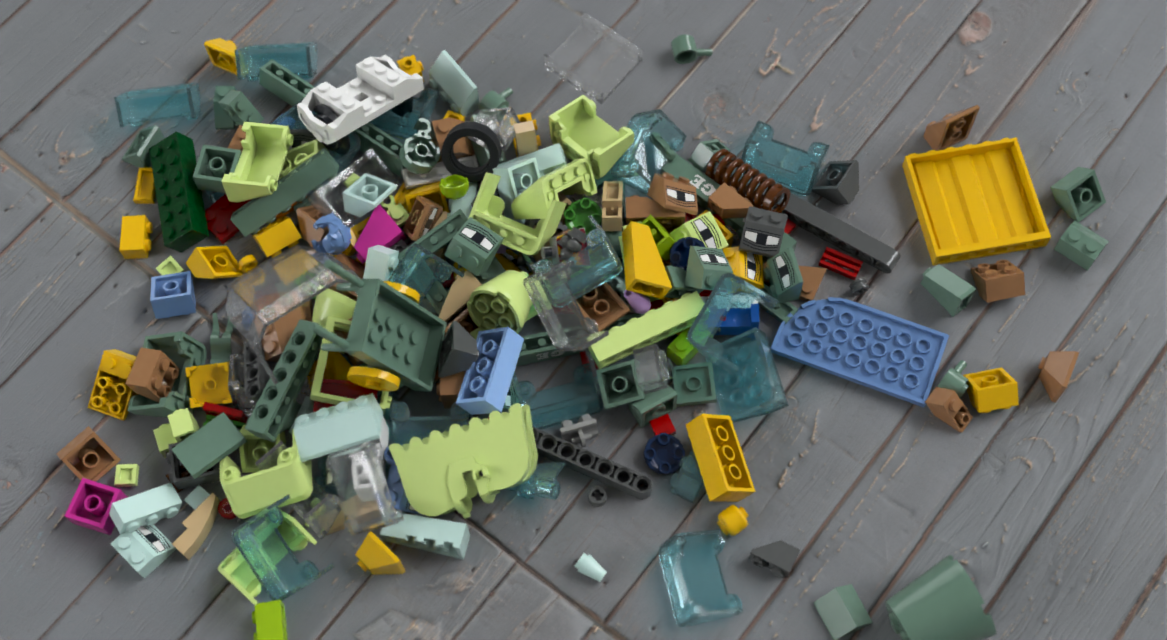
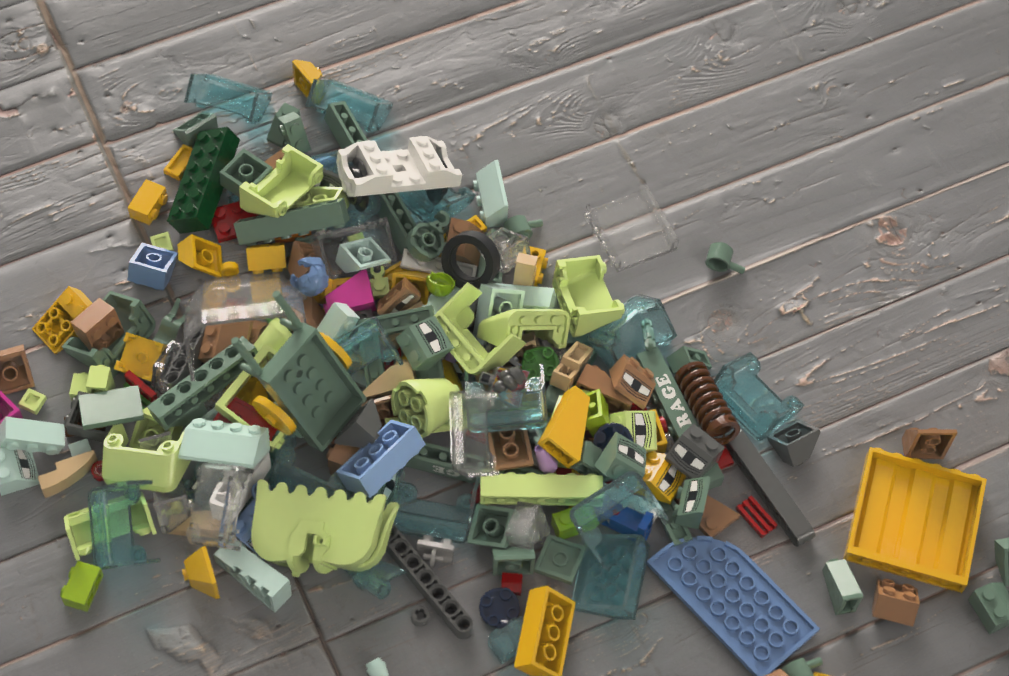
camera: 20 degrees right, 5 degrees down
yellow brick [397,55,424,82] -> none
medium nougat slope [707,183,754,218] -> none
dark grey bush [849,278,870,296] -> none

